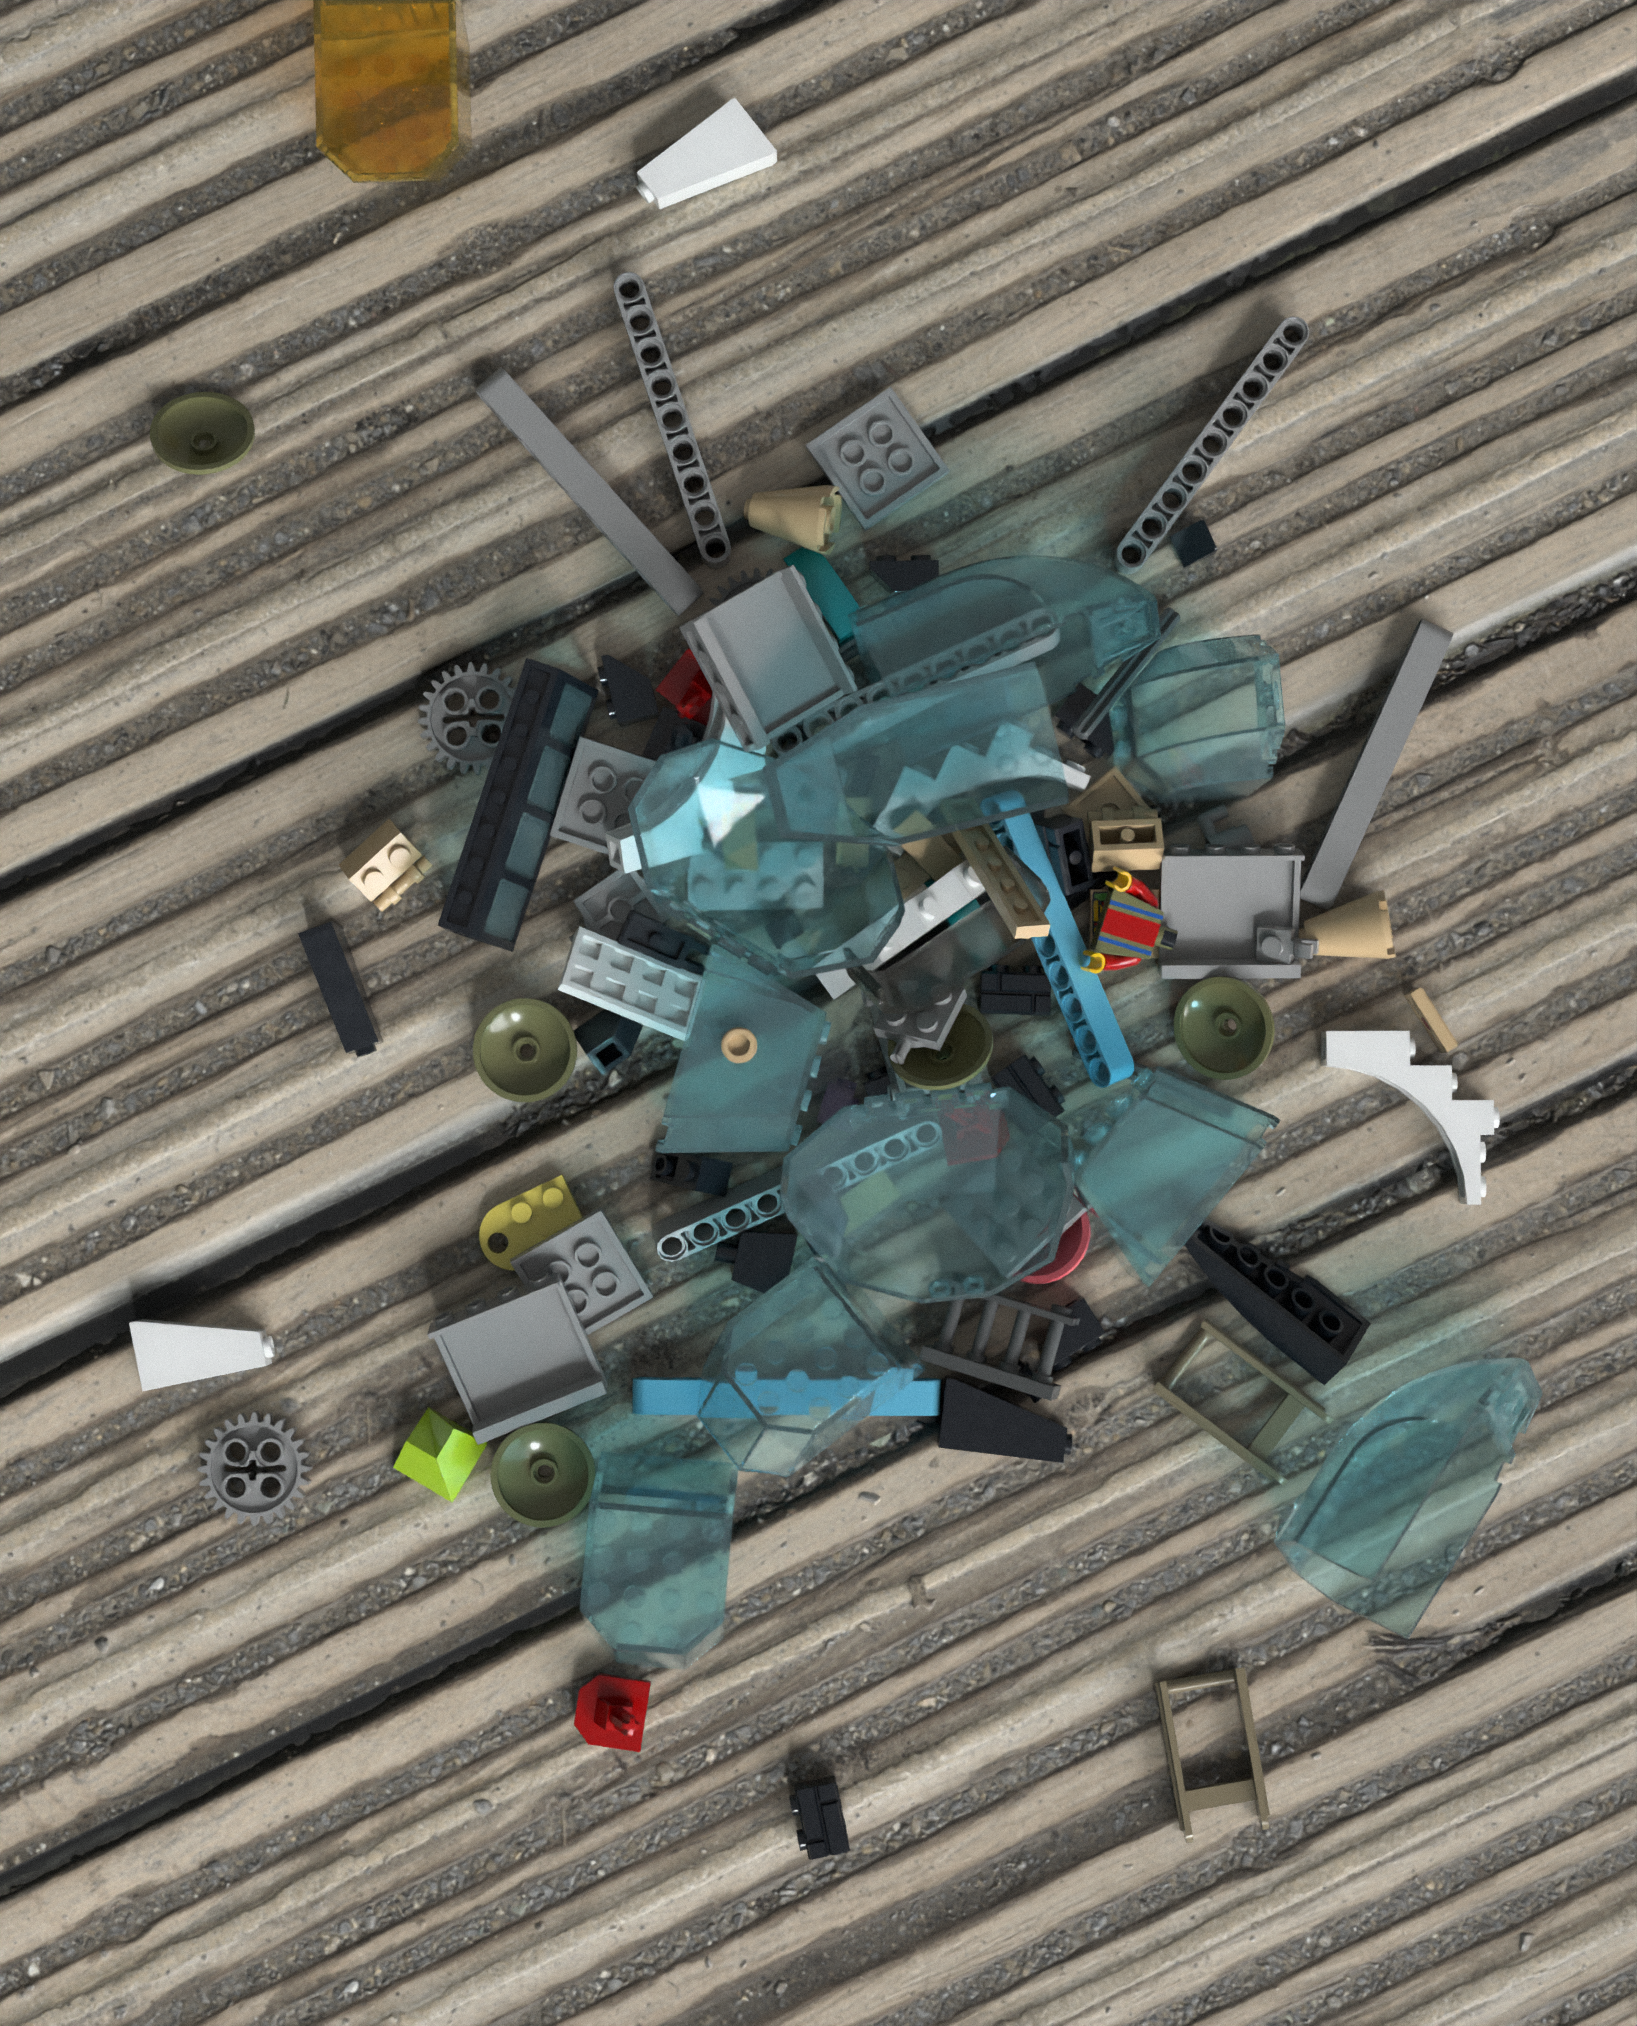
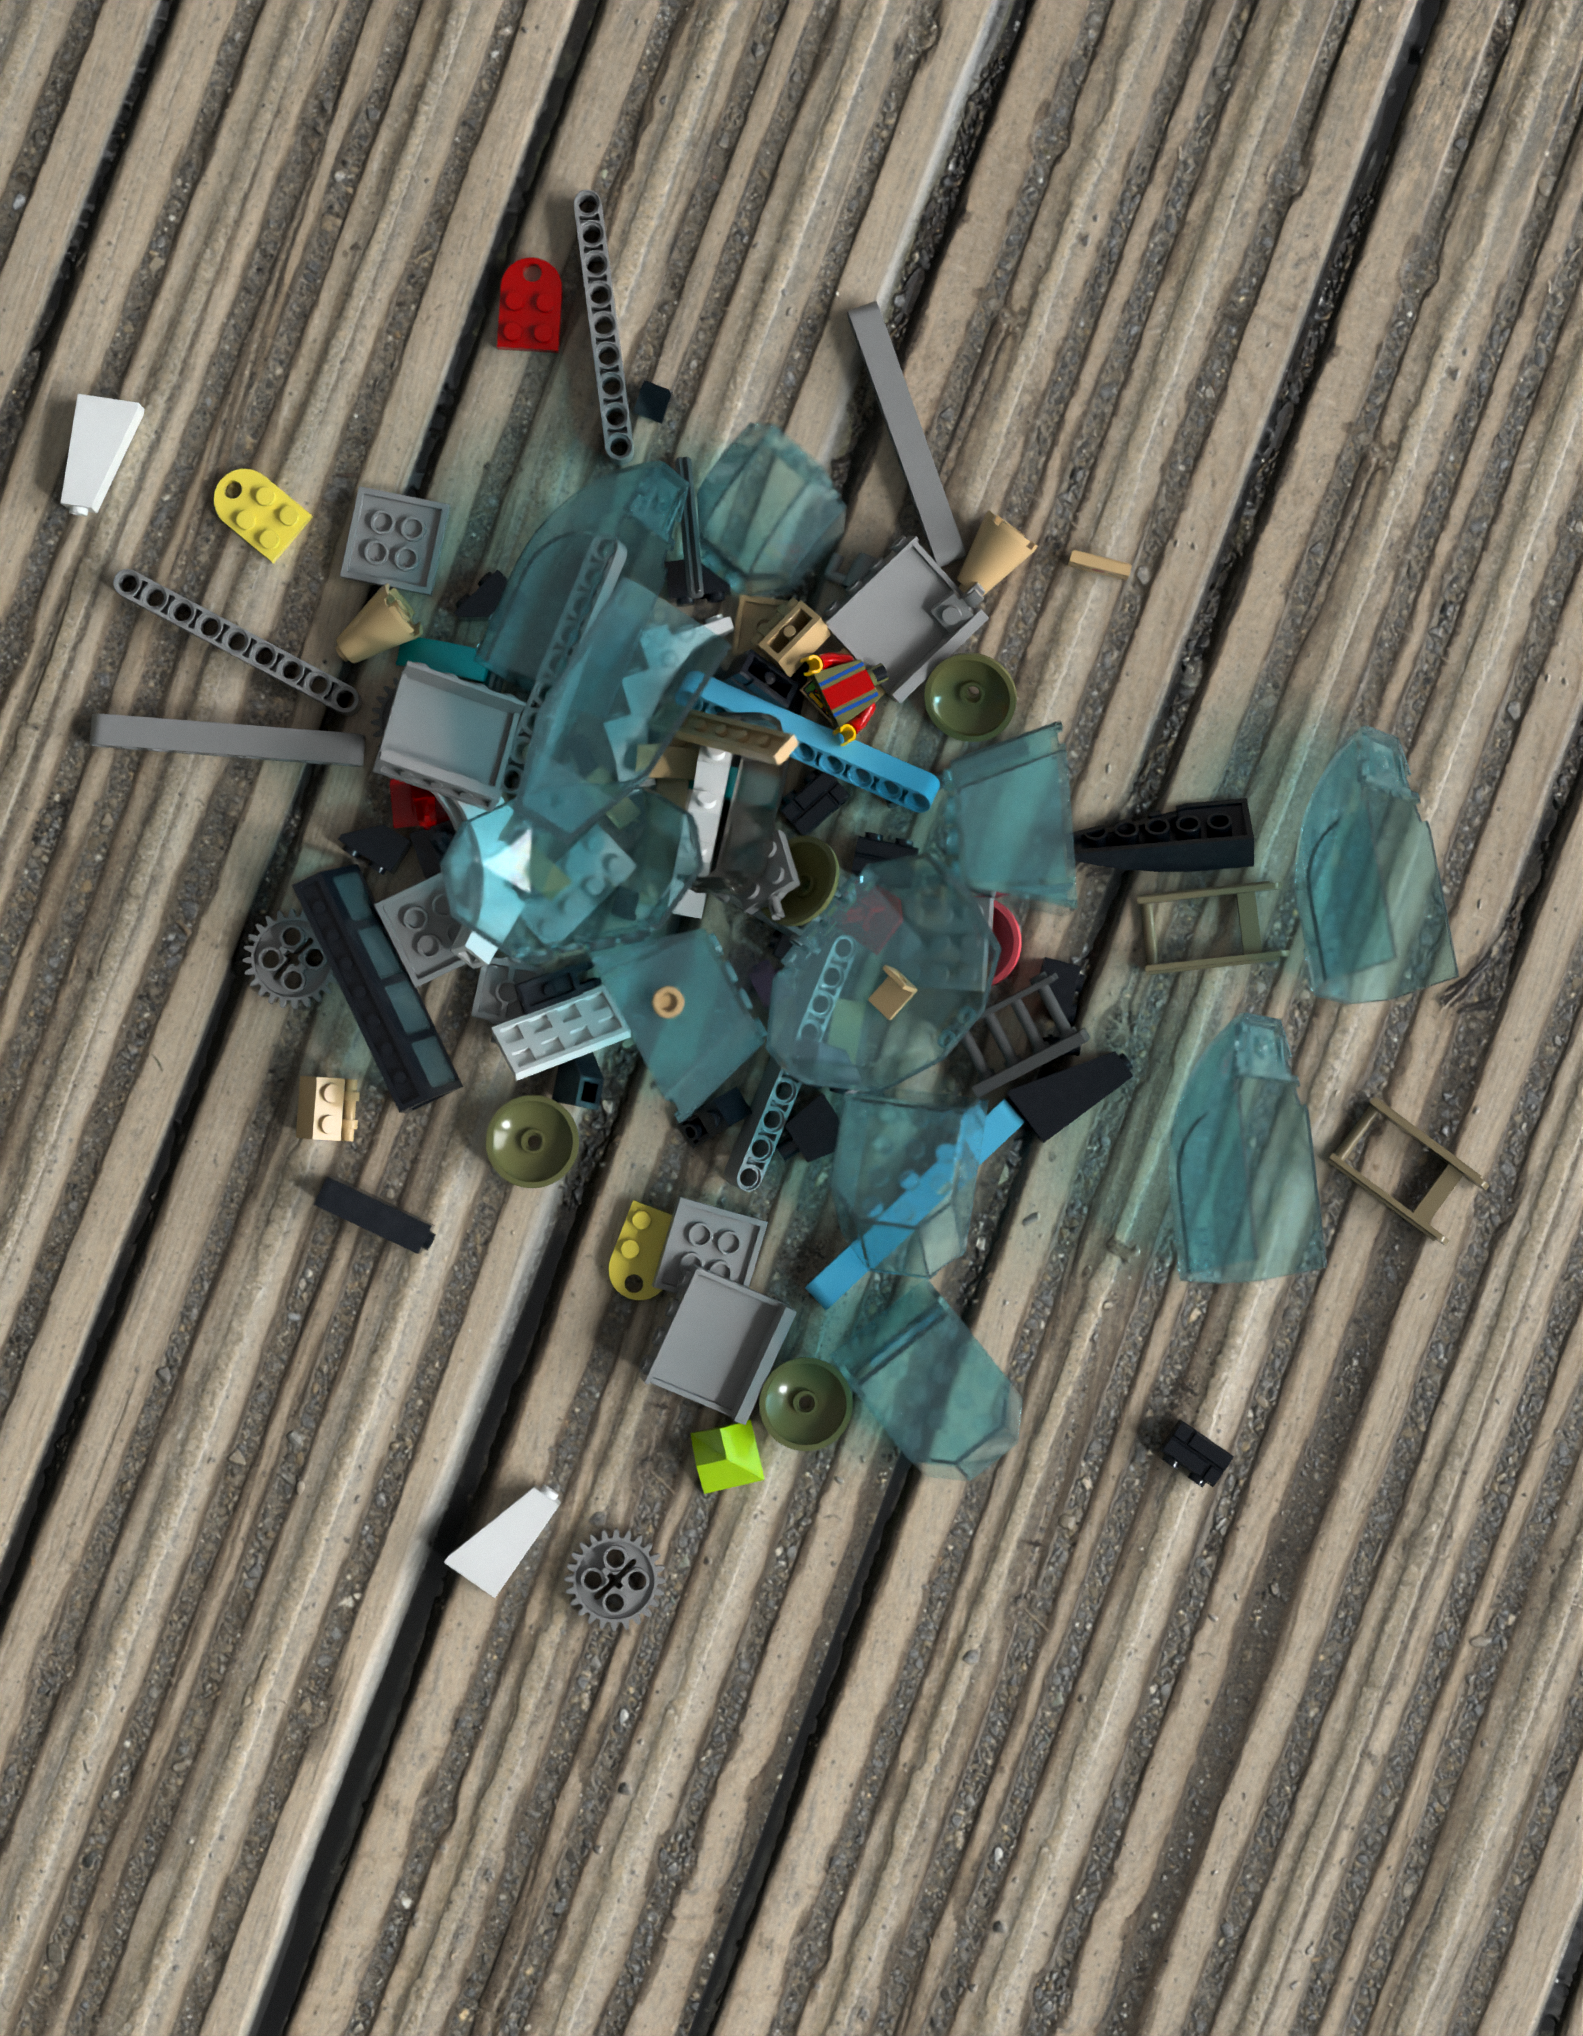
camera: 40 degrees left, 0 degrees up
red piece [574,1673,651,1752] -> none
white arch [1321,1031,1500,1205] -> none
none -> light yellow plate [214,469,313,564]
none -> red plate [497,257,563,353]
none -> tan bracket [868,965,918,1020]
none -> clear light blue windscreen [1169,1012,1327,1284]

